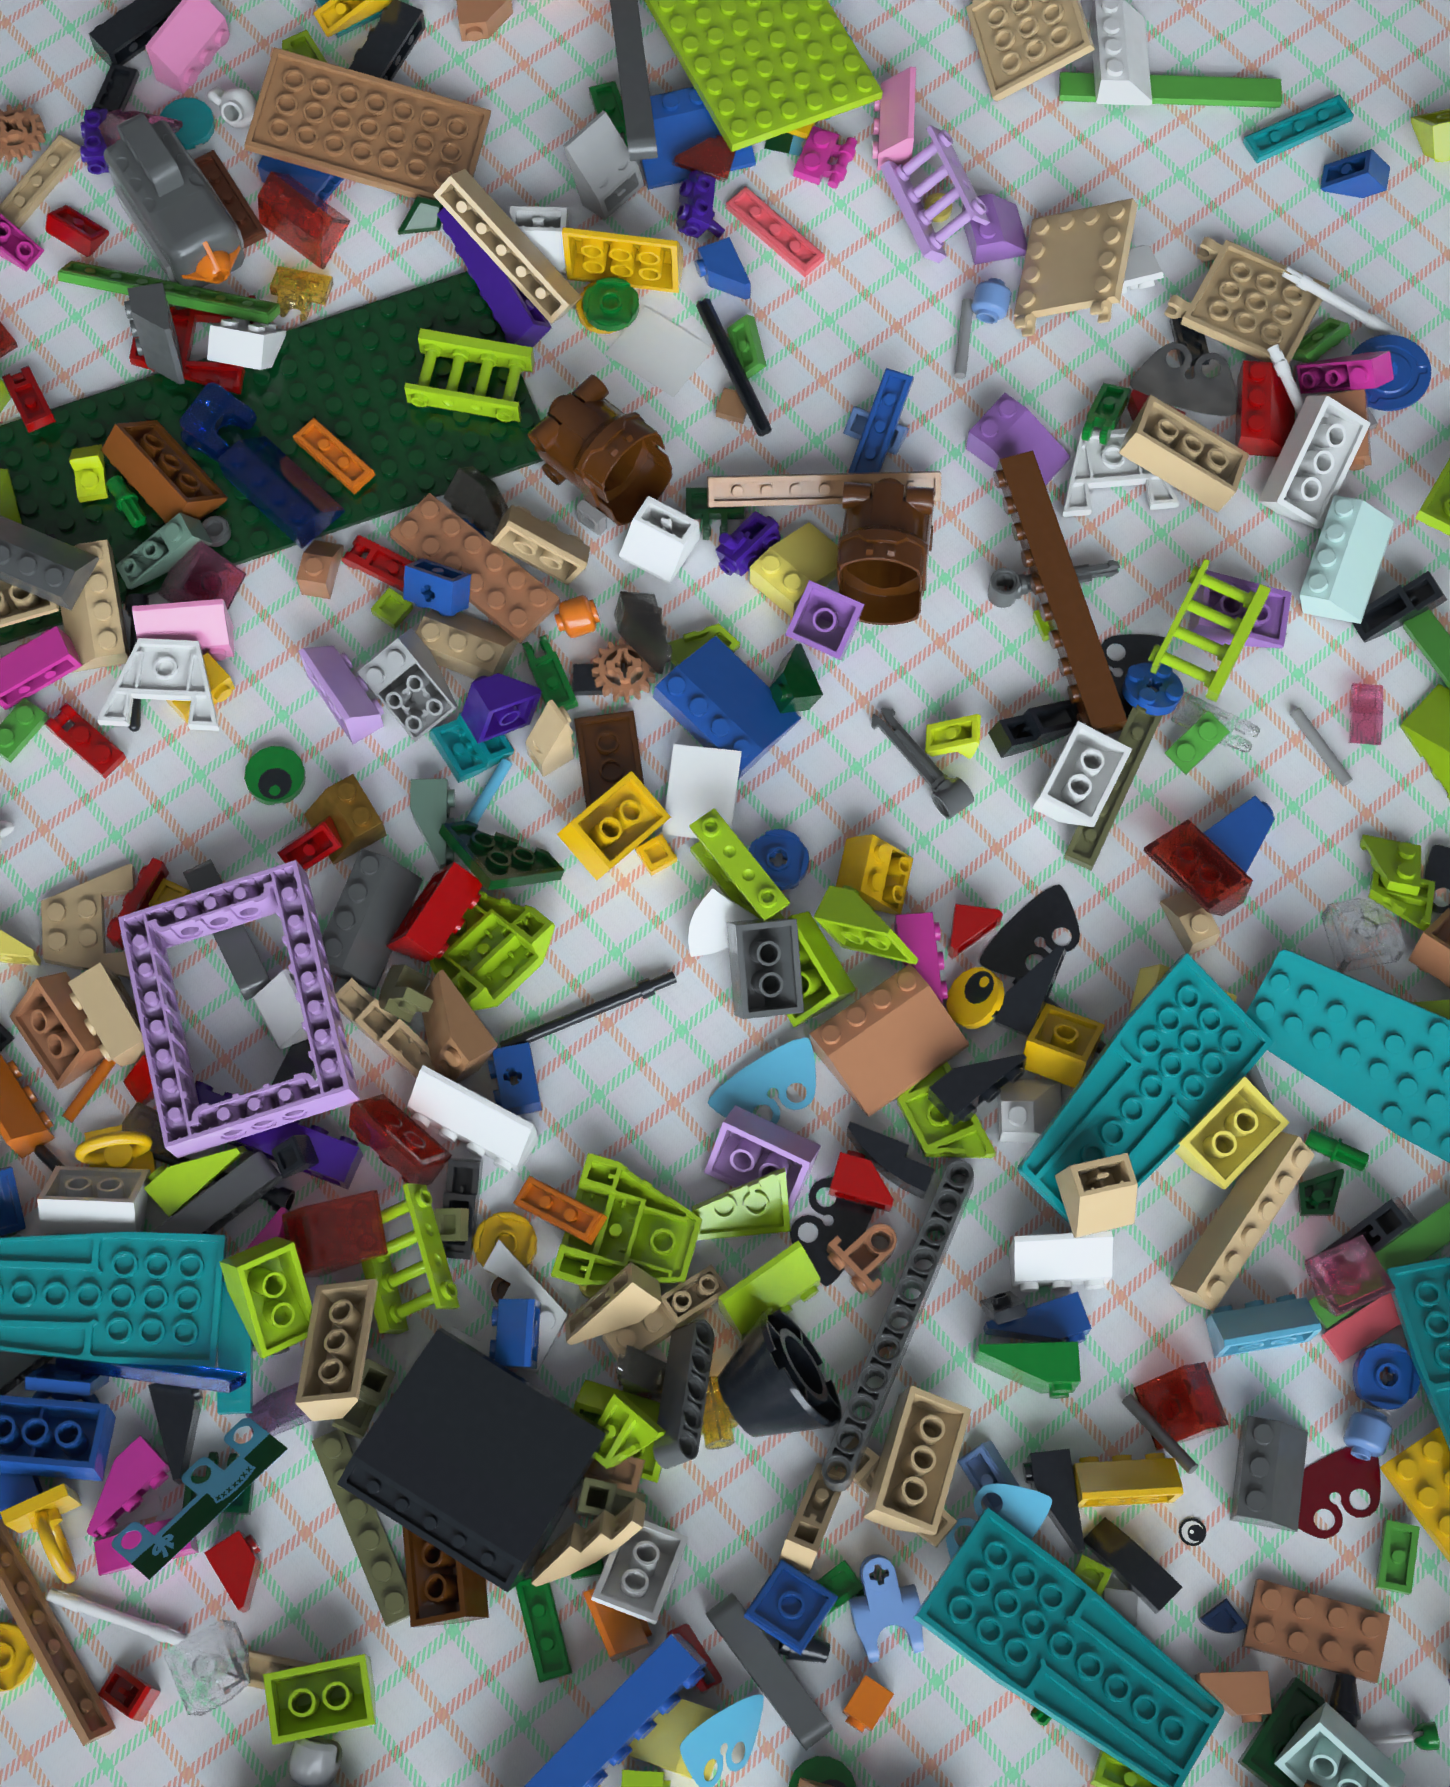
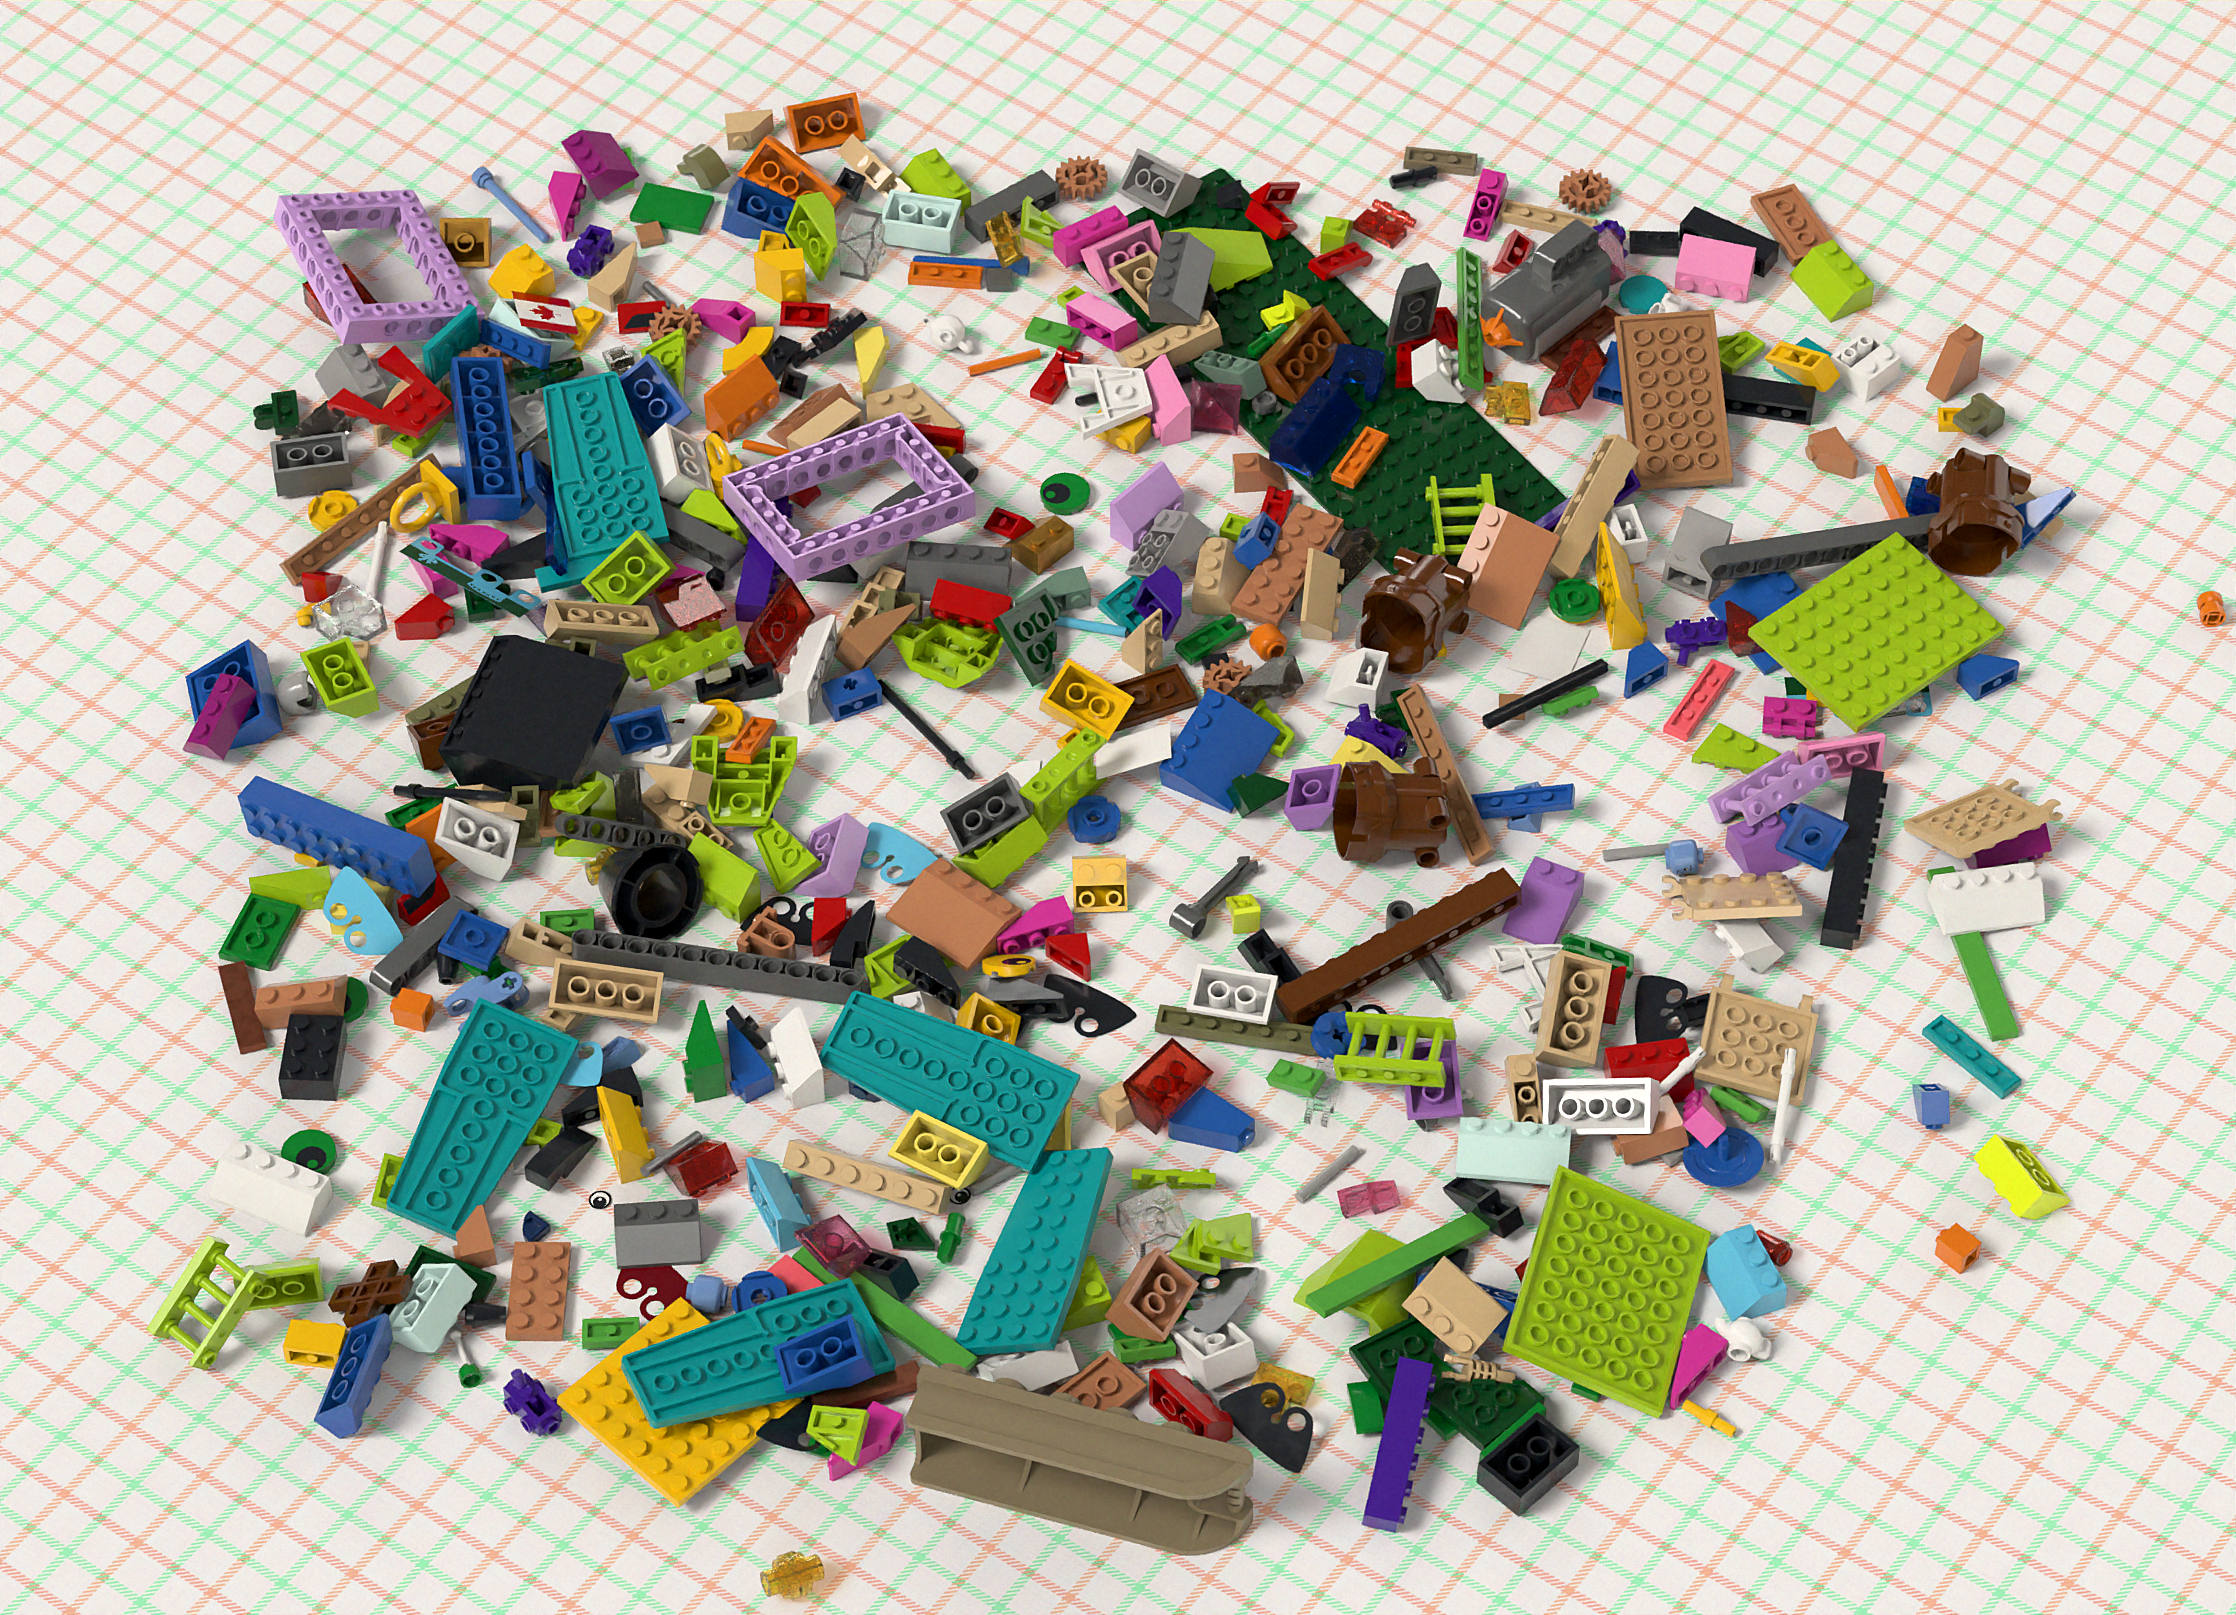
camera: 75 degrees right, 20 degrees down
black slope [271,1135,319,1178] -> none
lime slope [814,885,918,965] -> none
tan slope [1055,1153,1138,1238] -> none
none -> yellow arm [295,601,330,626]
none -> black bar [393,783,511,802]
none -> bright green plate [540,908,595,938]
none -> orange bar [968,348,1041,376]
none -> lime wing [1132,1168,1216,1190]
none -> nougat slope [1457,502,1561,631]
none -> tan slope [1504,1053,1543,1124]
none -> lime wing [1692,723,1781,774]
none -> blue tile [1775,802,1849,871]
none -> black brick [1820,767,1888,951]

